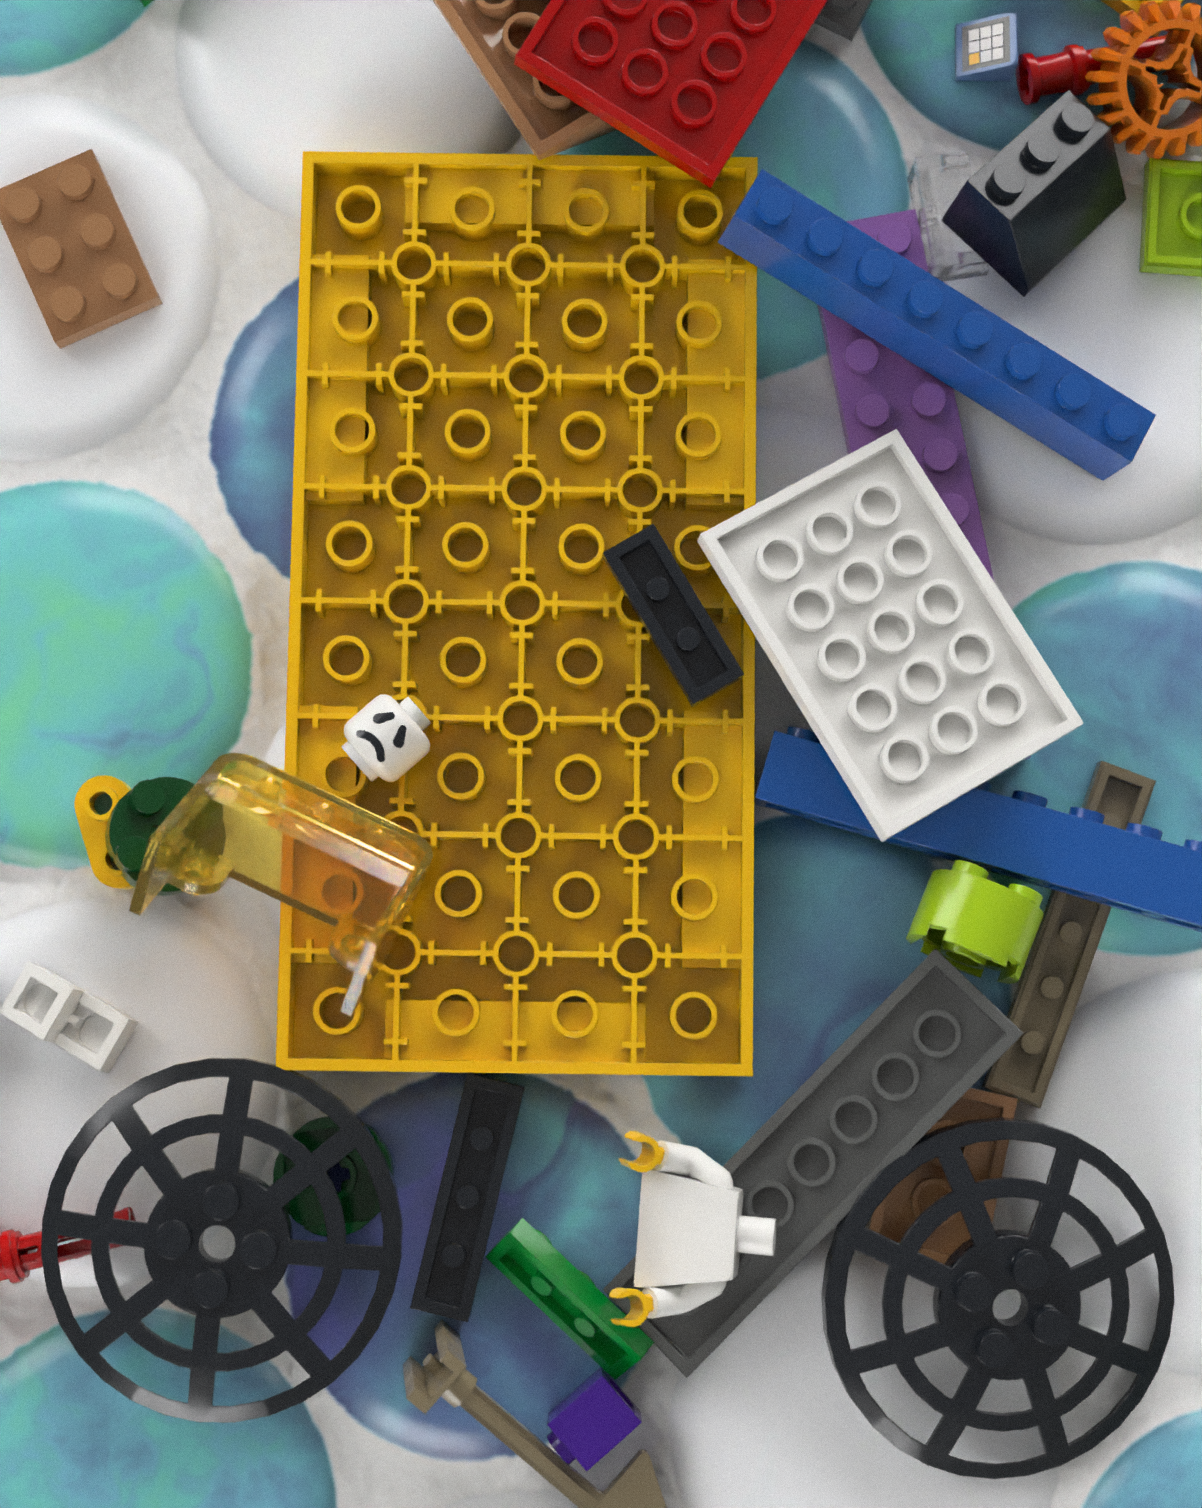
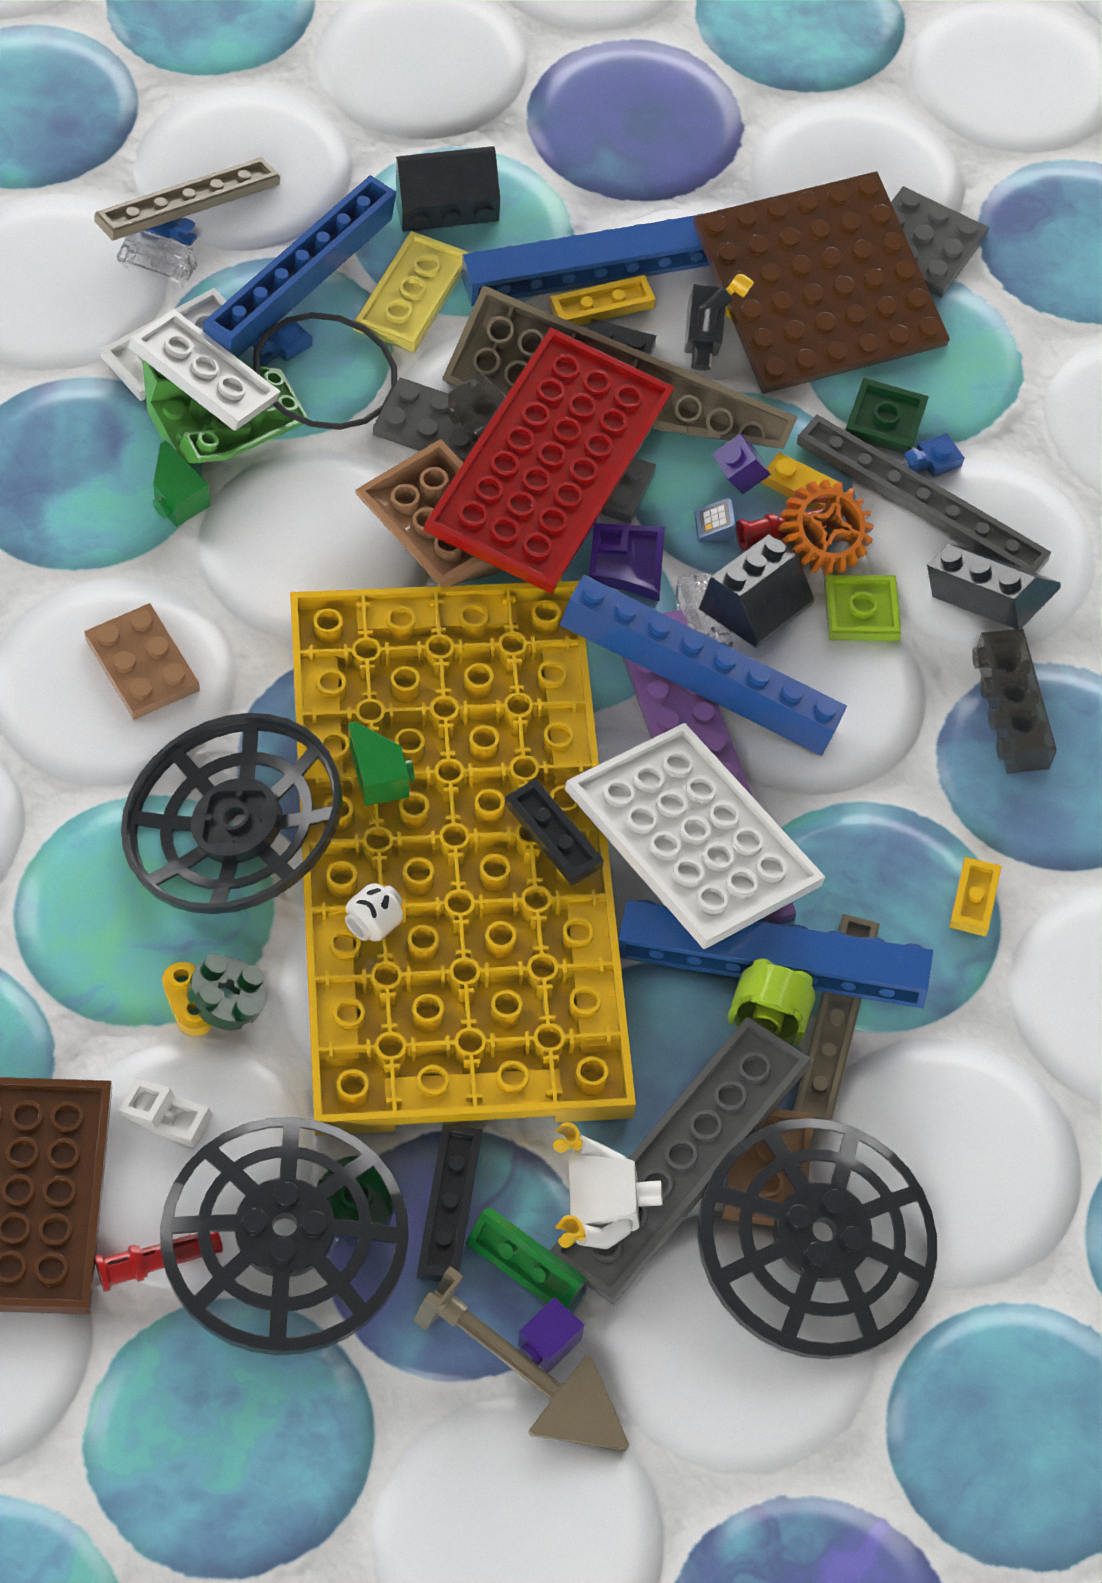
camera: 10 degrees left, 25 degrees down
clear yellow windscreen [129,753,433,1016] -> none
none -> black dish [121,713,343,914]
none -> green slope [348,722,415,806]
none -> dark purple plate [589,523,665,601]

